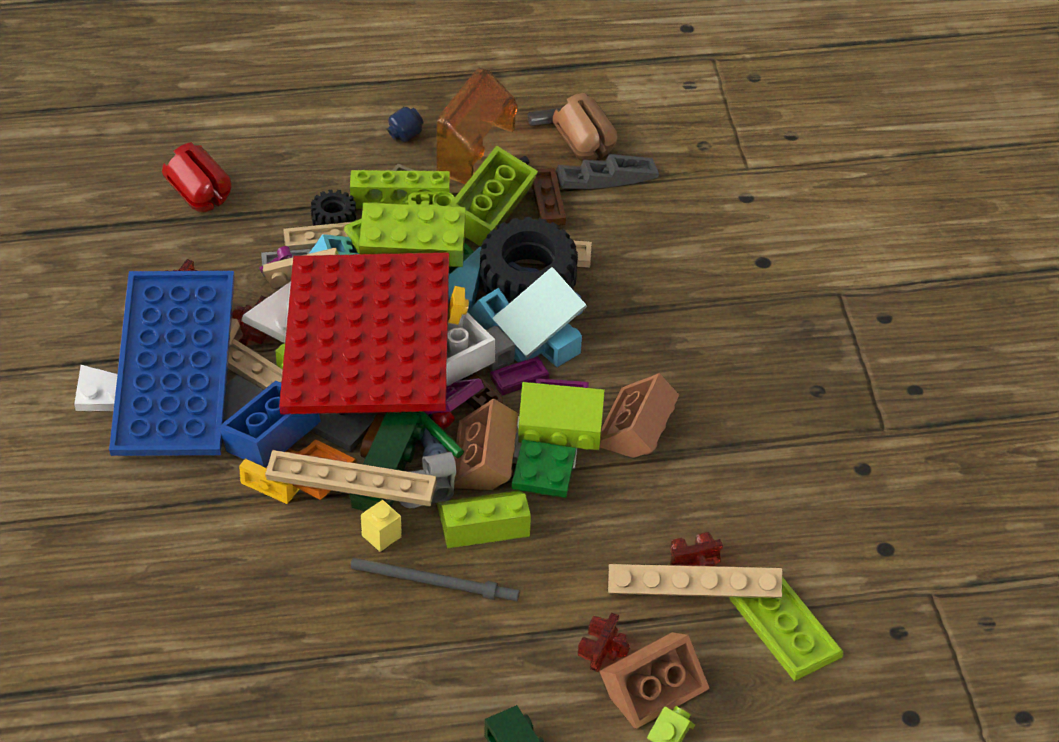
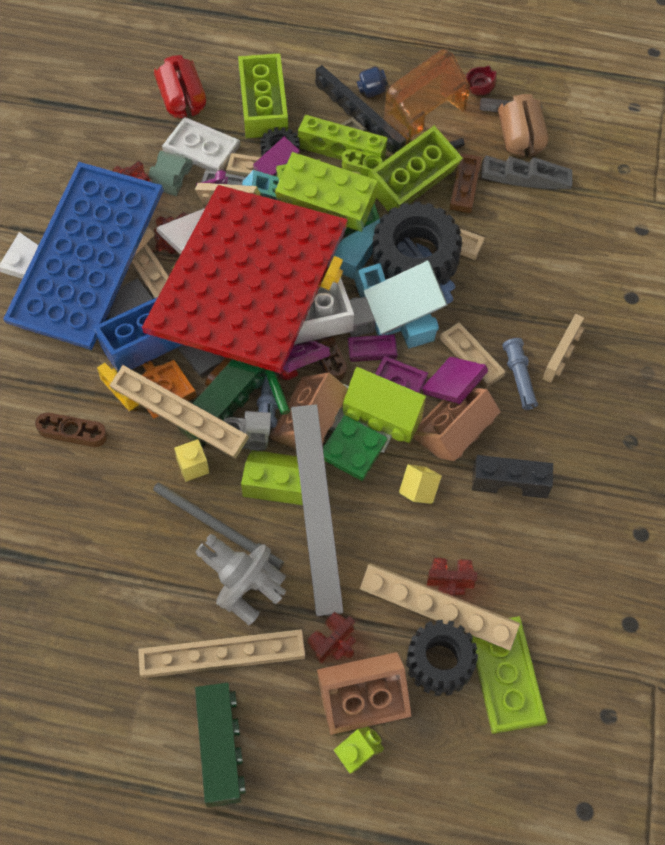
camera: 20 degrees right, 15 degrees up
none -> reddish brown beam [35,412,107,447]
none -> tan plate [138,629,305,679]
none -> sand green cylinder [148,150,193,196]
none -> white tile [162,117,240,172]
none -> light grey piece [196,534,286,626]
none -> lime brick [238,54,288,138]
none -> magenta tile [253,137,300,176]
none -> light grey tile [291,404,343,616]
none -> black plate [315,65,406,154]
none -> light yellow panel [399,464,442,504]
none -> black tyre [406,620,478,696]
none -> magenta tile [421,357,488,404]
none -> tan plate [440,322,506,388]
none -> dark red hair [465,65,497,96]
none -> black arch [472,455,553,499]
none -> sand blue pin [502,338,538,410]
none -> tan plate [543,314,585,383]

